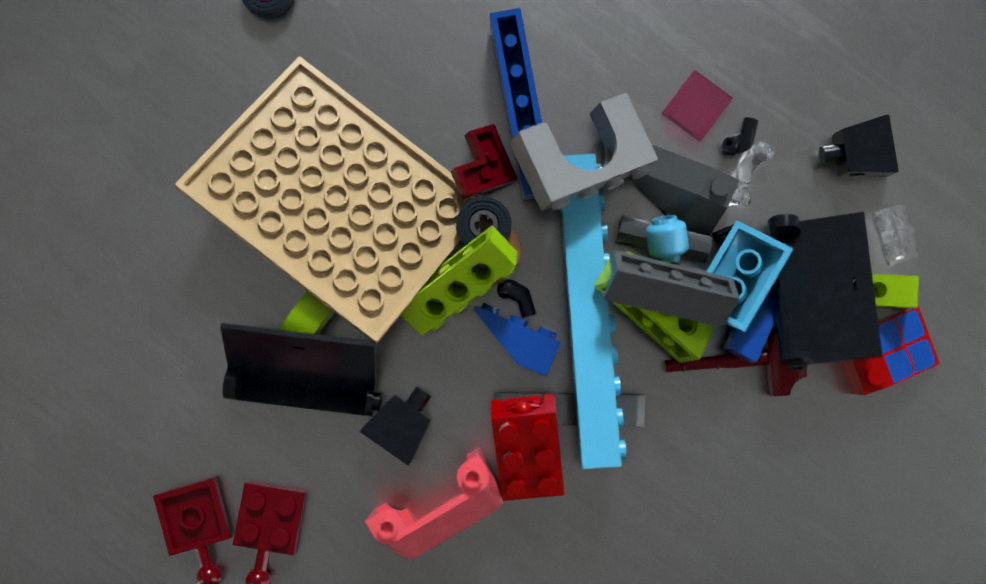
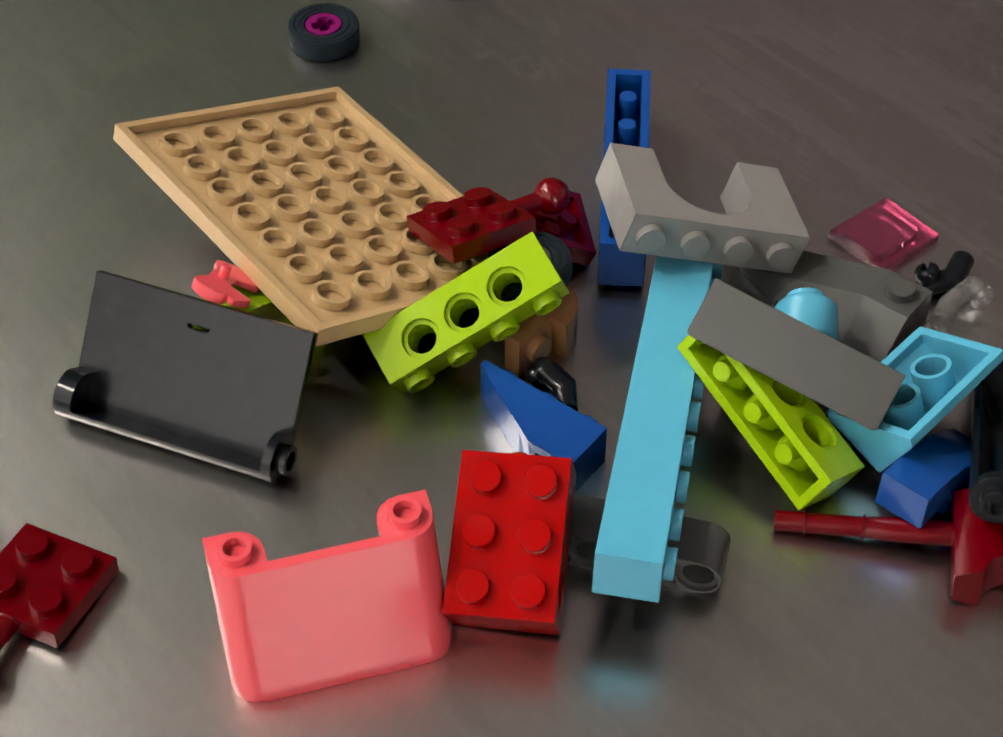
camera: 15 degrees right, 40 degrees down
black torso [360,386,432,466] -> none
none -> coral piece [191,260,259,309]
none -> dark red plate [407,177,570,264]

